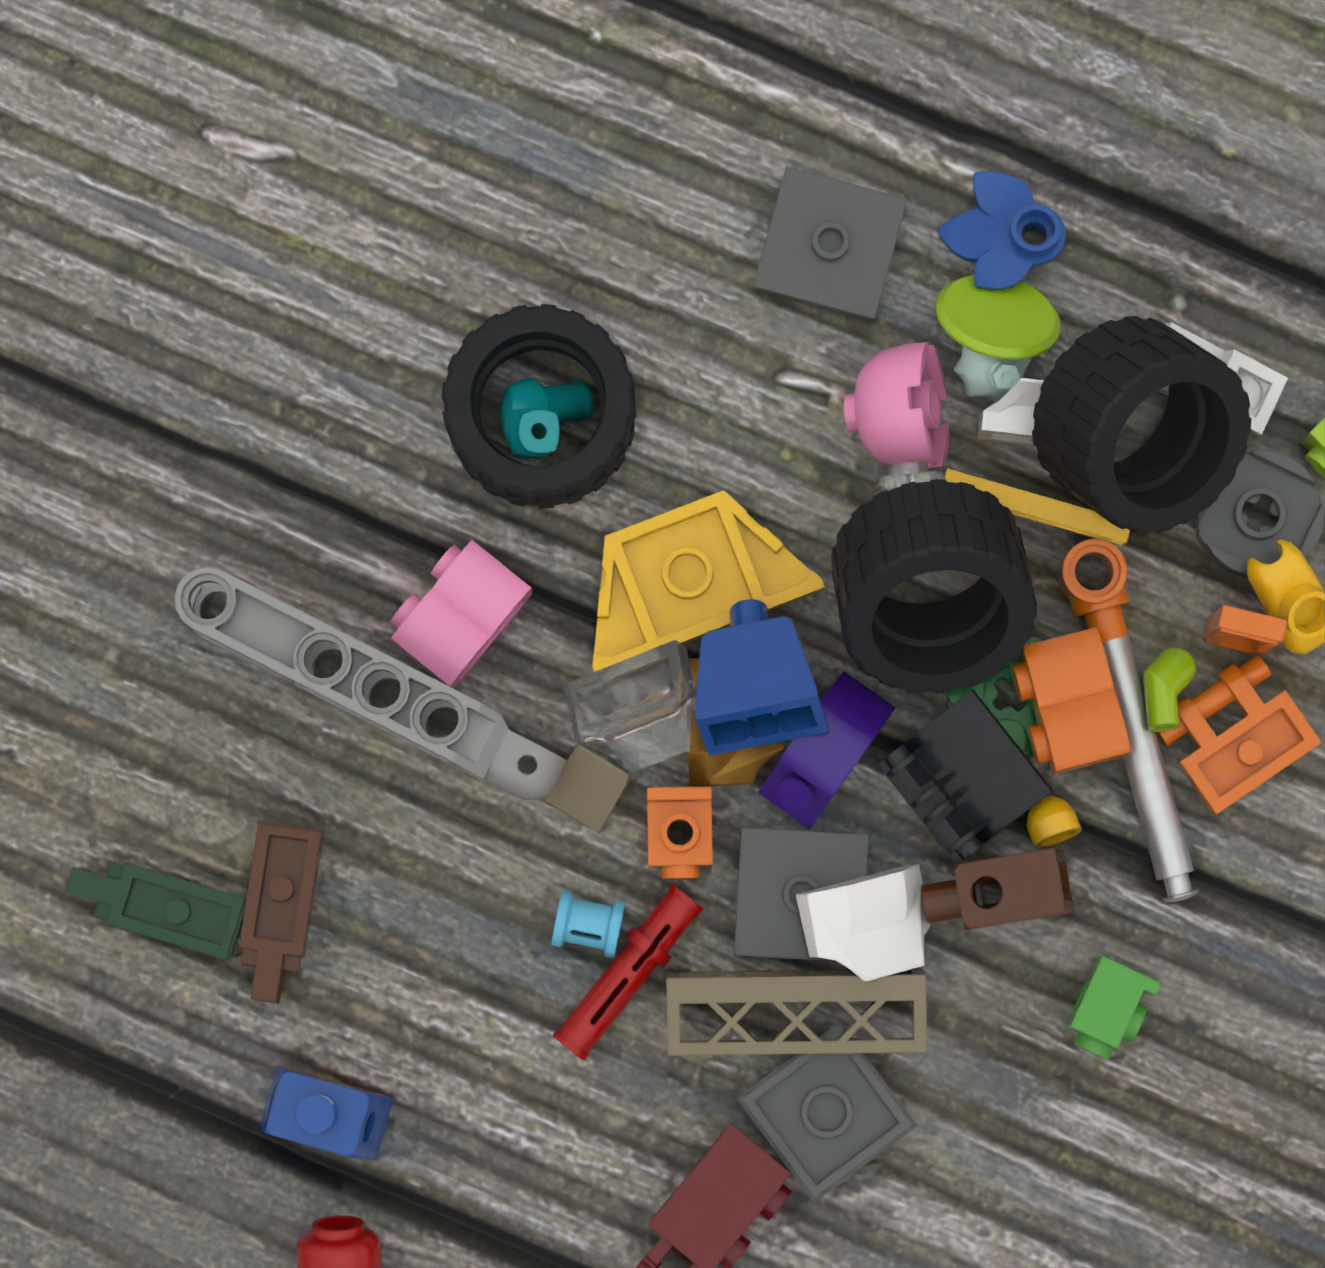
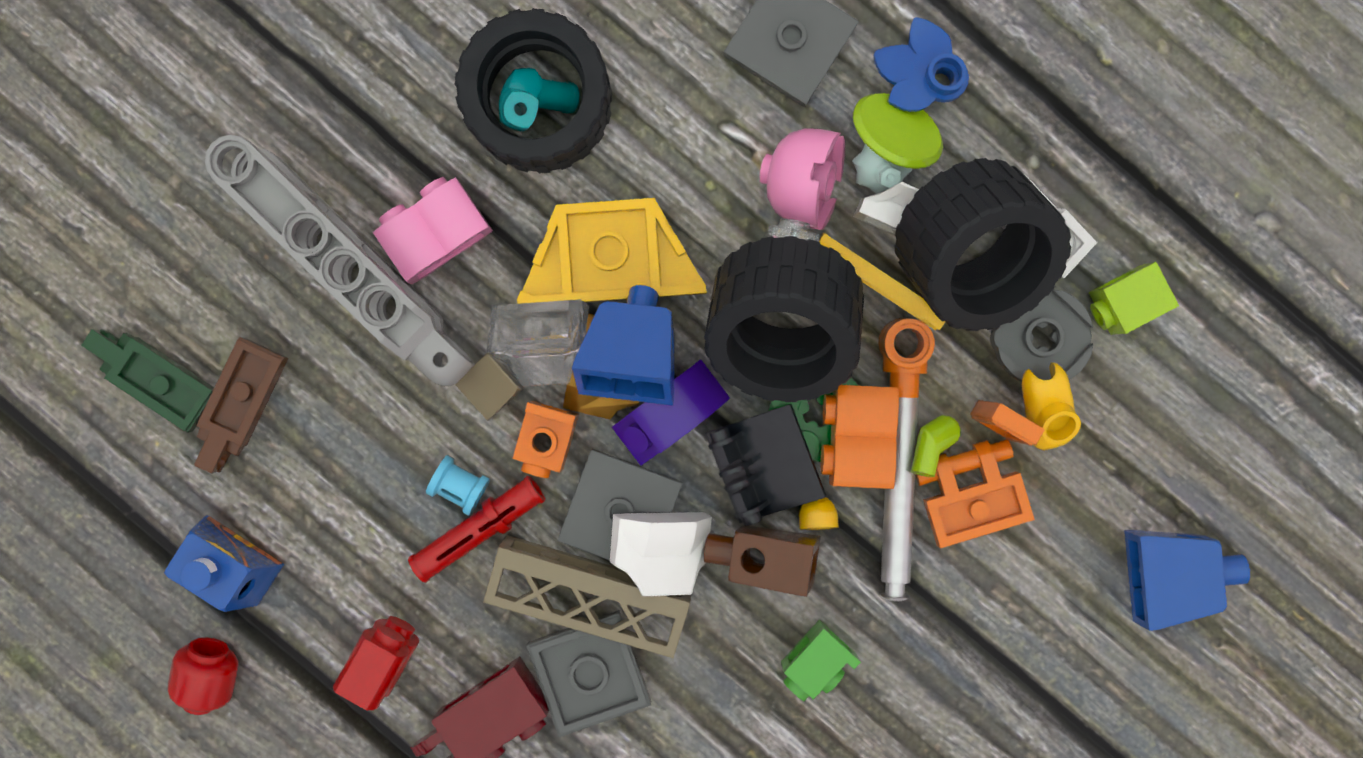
camera: 15 degrees right, 5 degrees up
none -> red brick [333,616,419,710]

